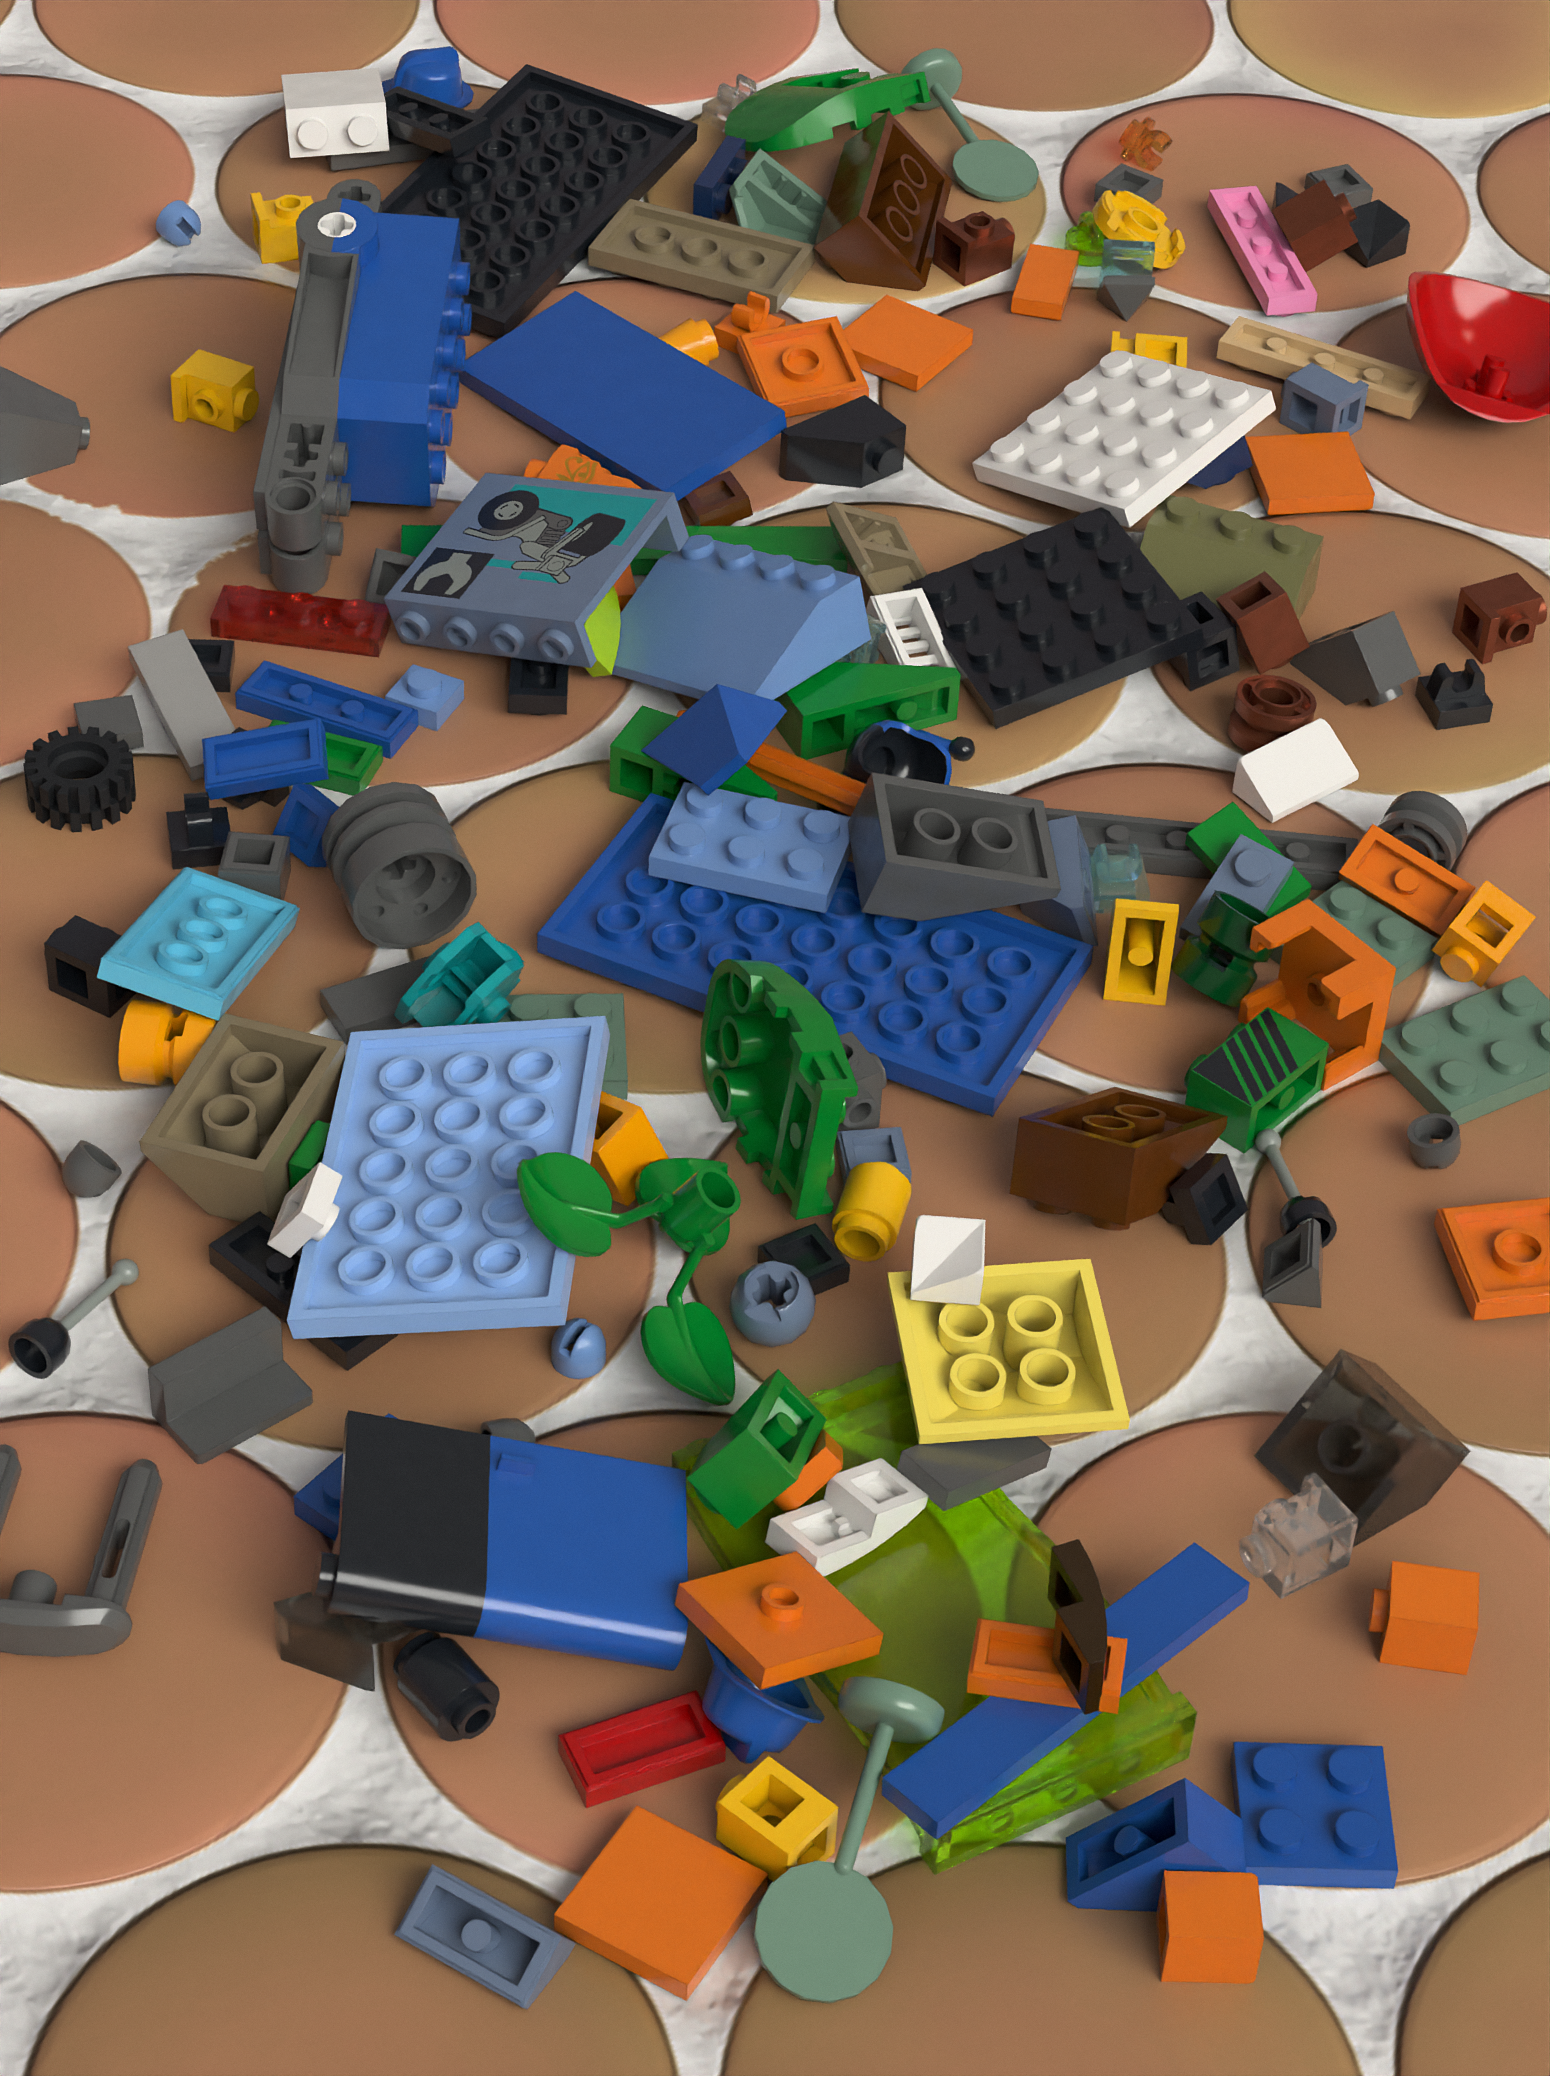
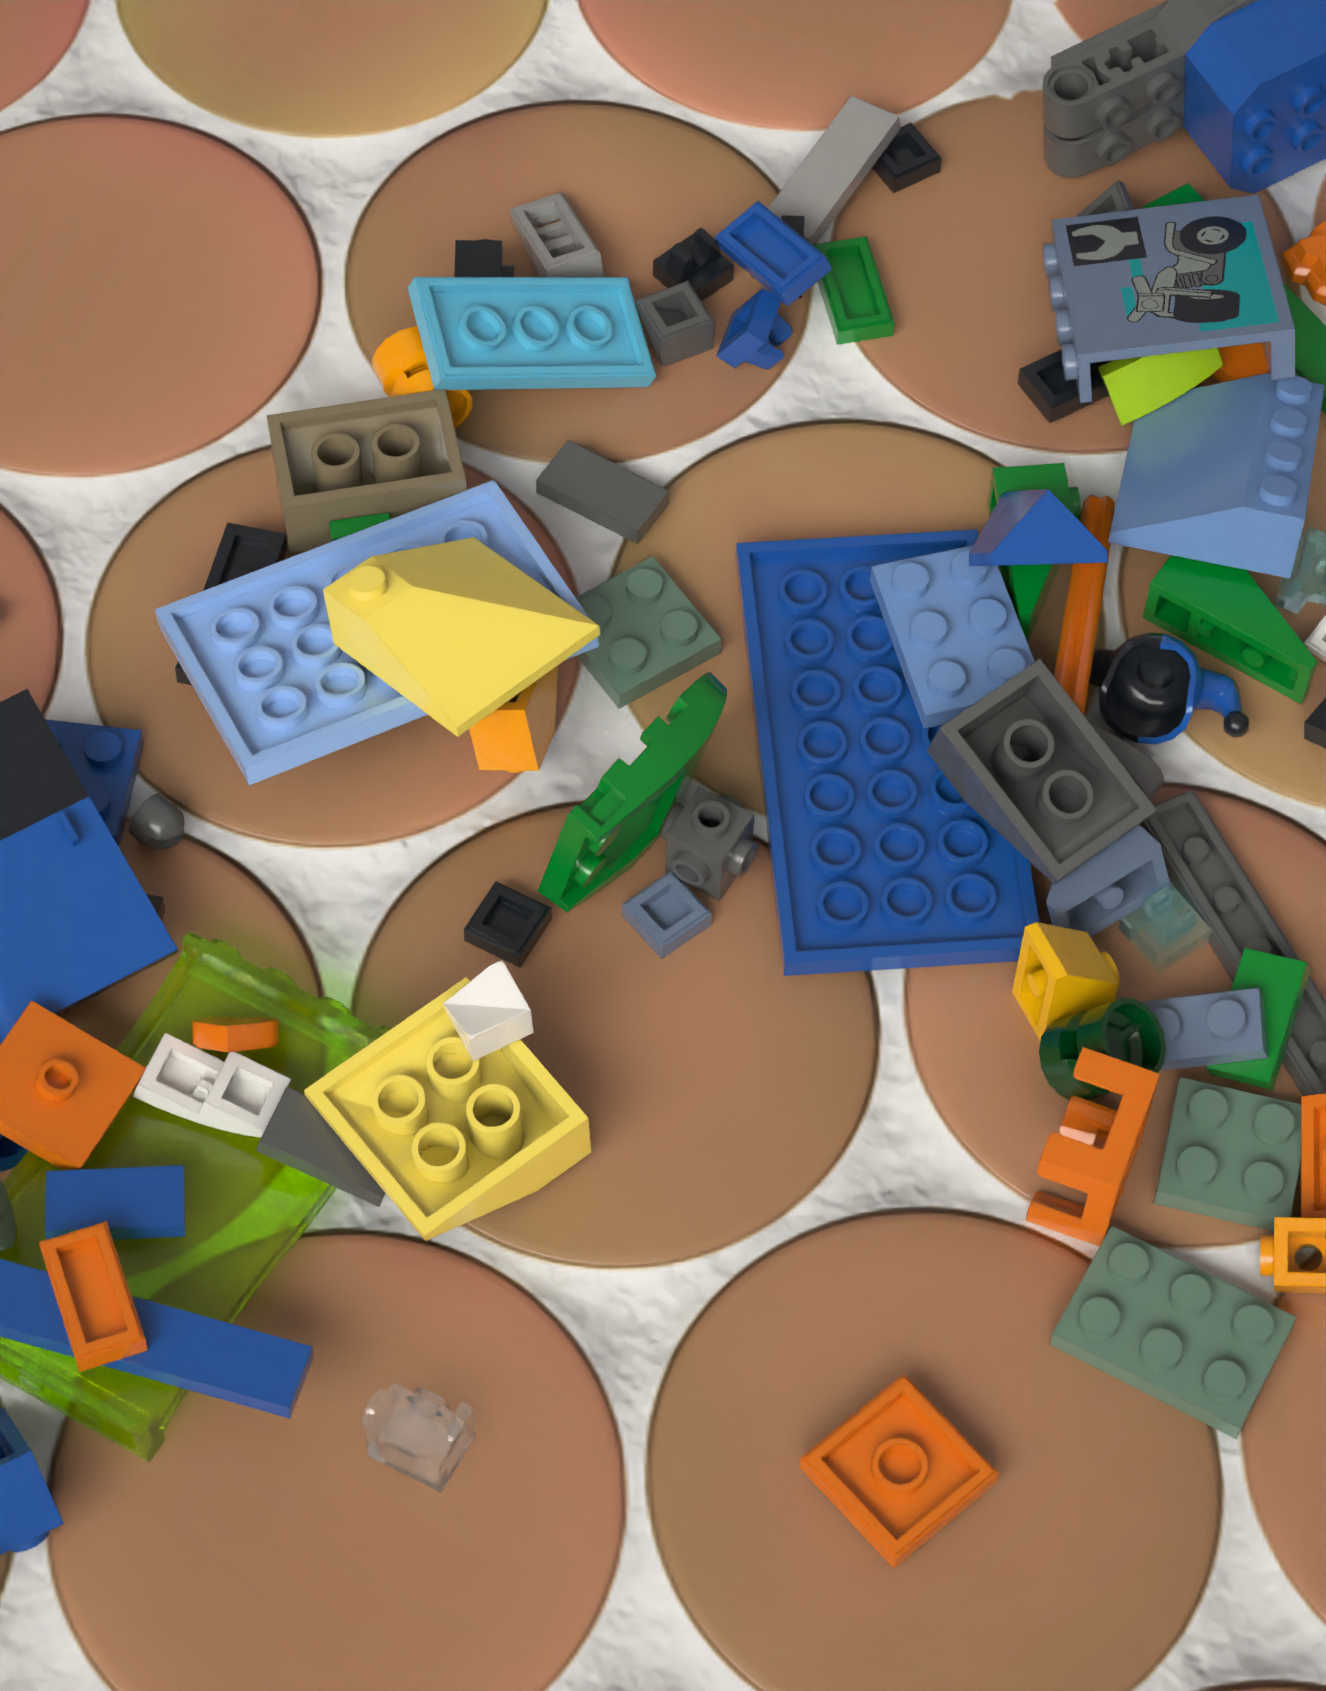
camera: 60 degrees right, 15 degrees up
black hinge [8,1259,139,1379] -> none
black tyre [23,726,136,832] -> none
dark grey hinge [62,1140,122,1198] -> none
dark grey tile [74,695,144,749] -> none
dark grey panel [148,1306,313,1464] -> none
clear red plate [210,585,391,658] -> none
blue tile [235,660,418,759] -> none
white plate [267,1162,342,1258] -> none
dark grey wheel [322,782,477,949] -> none
medium blue plate [385,664,464,731] -> none
teal hinge [394,922,524,1027] -> none
green plant [517,1152,741,1406] -> none
medium blue hinge [551,1318,606,1379] -> none
green slope [686,1369,827,1530] -> none
sand blue piece [729,1260,816,1348] -> none
yellow brick [832,1161,912,1262] -> none
reddish brown slope [1009,1087,1228,1231] -> none
dark brown slope [1047,1539,1107,1715] -> none
black tile [1161,1153,1248,1245] -> none
green brick [1184,1007,1329,1153] -> none
blue plate [1230,1742,1398,1889] -> none
clear smoke slope [1254,1349,1471,1548] -> none
hinge [1255,1129,1337,1248] -> none
dark grey slope [1262,1218,1323,1308] -> none
orange brick [1368,1560,1480,1675] -> none
dark grey hinge [1407,1113,1461,1169] -> none
none -> blue tile [45,1165,186,1240]
none -> light yellow slope [323,537,601,737]
none -> light grey slope [509,193,604,277]

